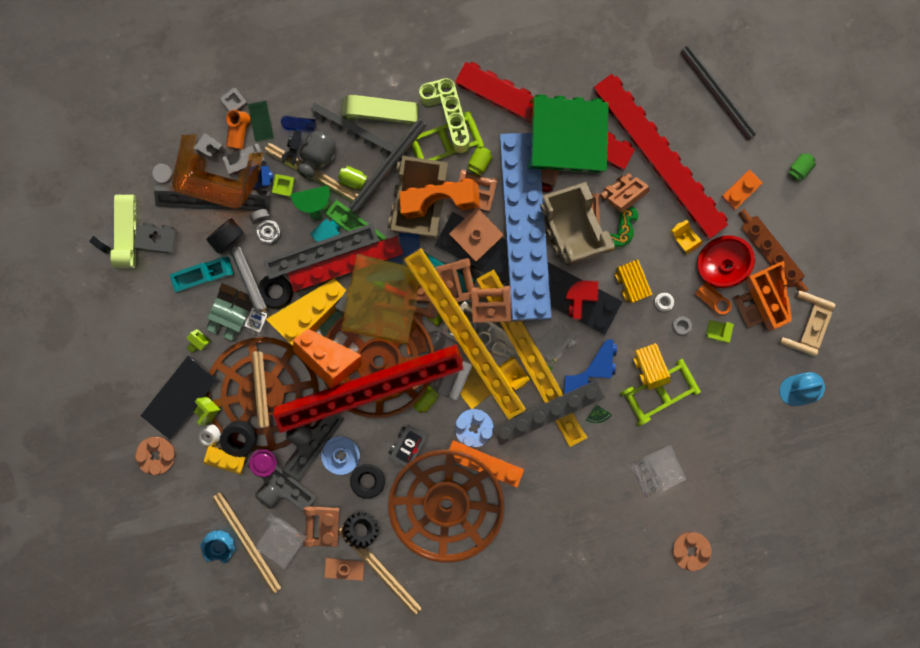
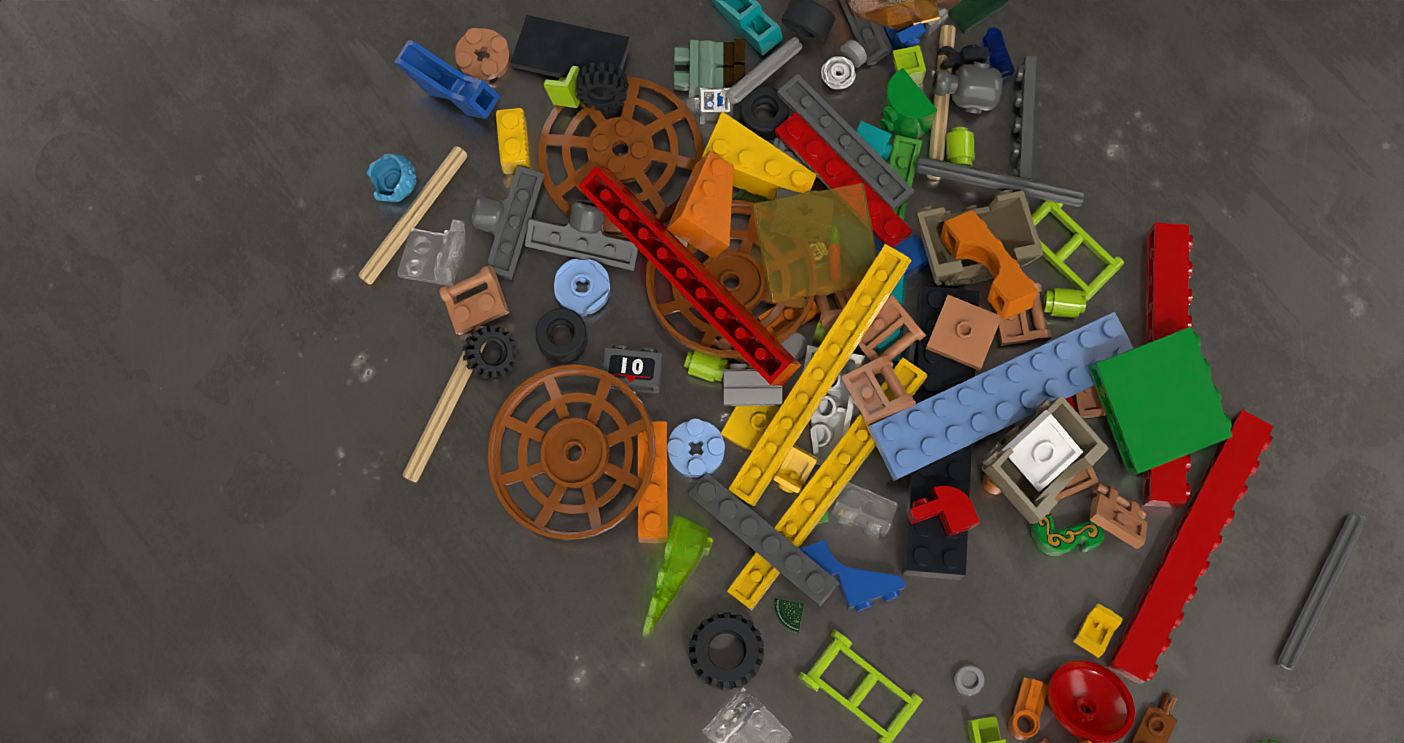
camera: 65 degrees right, 10 degrees down
lime tile [186,329,211,353] -> none
white plate [197,424,221,447] -> none
black tyre [219,420,257,457] -> none
magenta wheel [249,450,276,478] -> none
tan axle [252,351,269,428] -> none
nougat plate [324,558,365,581] -> none
yellowish green beam [341,95,419,124] -> none
yellowish green beam [419,78,470,153] -> none
yellow brick [614,259,652,304] -> none
yellow brick [633,343,671,390] -> none
white plate [655,293,674,312] -> none
orange plate [722,170,763,210] -> none
none -> blue arch [394,40,500,119]
none -> black tyre [576,62,627,111]
none -> clear neon green wedge [642,515,713,639]
none -> black tyre [689,612,764,690]
none -> white plate [1002,410,1083,492]

